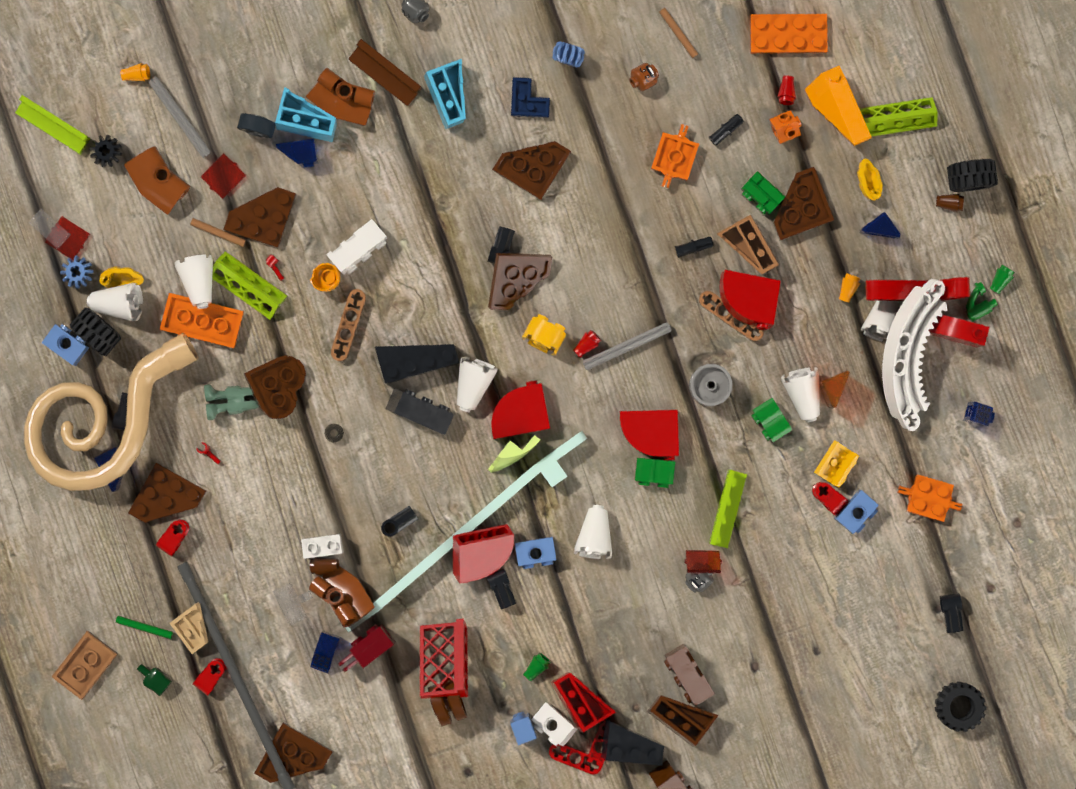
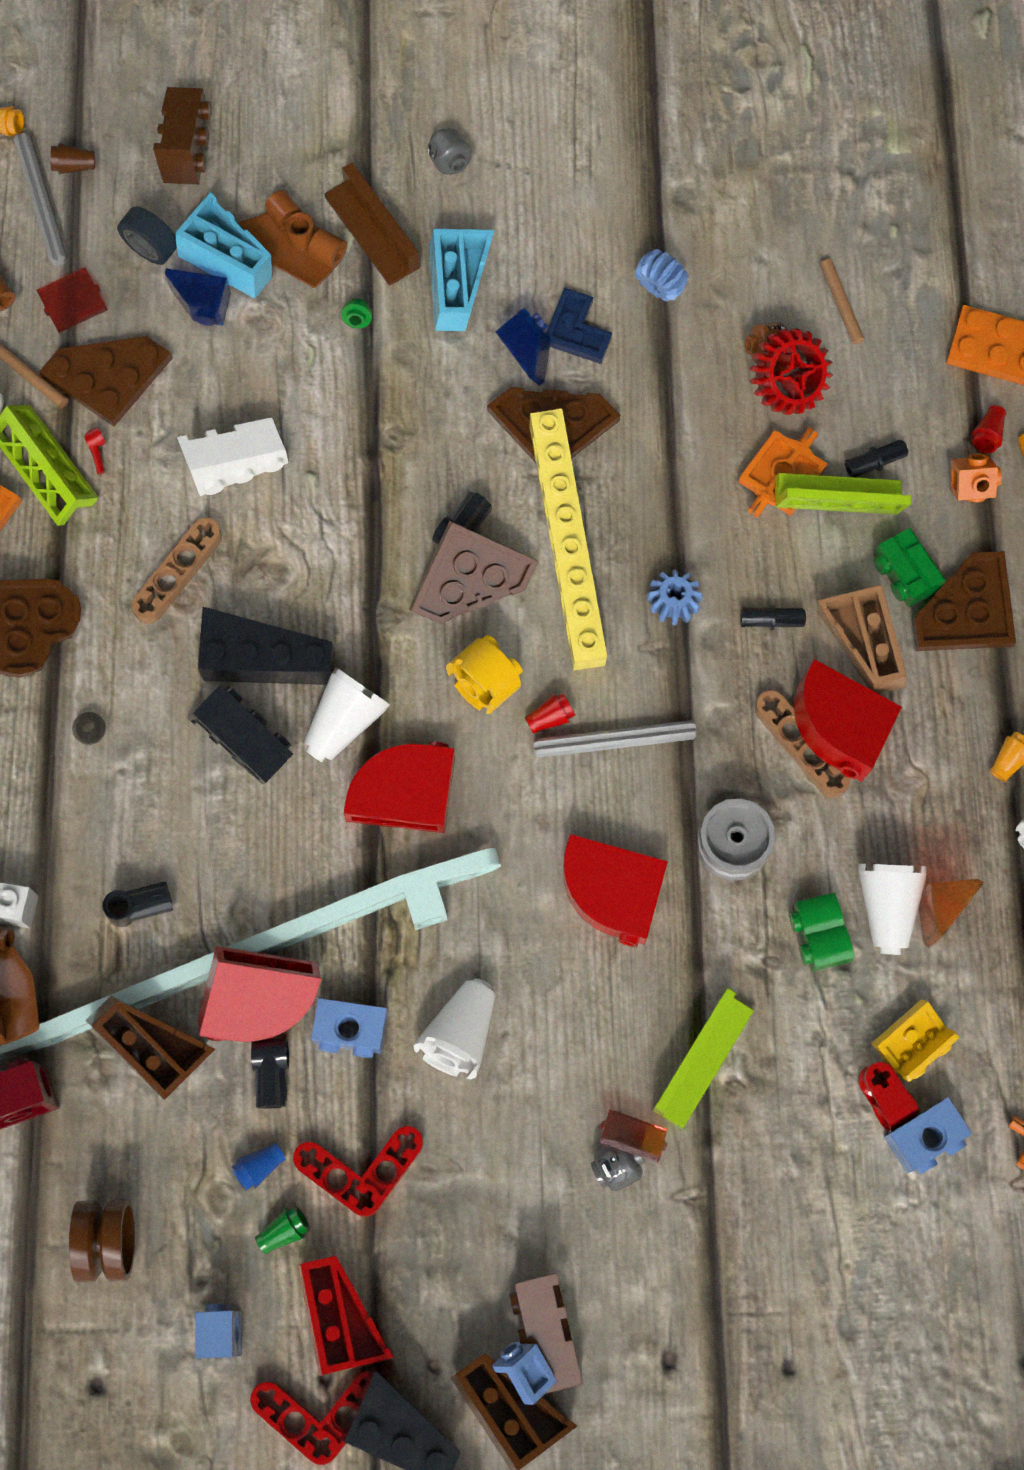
camera: 15 degrees right, 15 degrees down
light orange hair [310,263,340,292] -> none
red fence [420,618,468,699] -> none
yellowish green slope [488,435,540,473] -> none
white brick [531,702,578,746] -> none
green brick [635,458,675,488] -> none
none -> reddish brown cone [51,143,95,174]
none -> reddish brown wedge [85,996,215,1100]
none -> reddish brown wedge [153,87,211,185]
none -> blue cone [231,1142,286,1191]
none -> red beam [293,1126,423,1217]
none -> green plate [341,299,372,329]
none -> medium blue bracket [492,1342,557,1405]
none -> clear blue slope [495,308,551,386]
none -> light yellow brick [529,409,607,671]
none -> medium blue gear [647,568,703,626]
none -> red gear [749,328,833,415]
none -> lime fence [775,473,912,515]

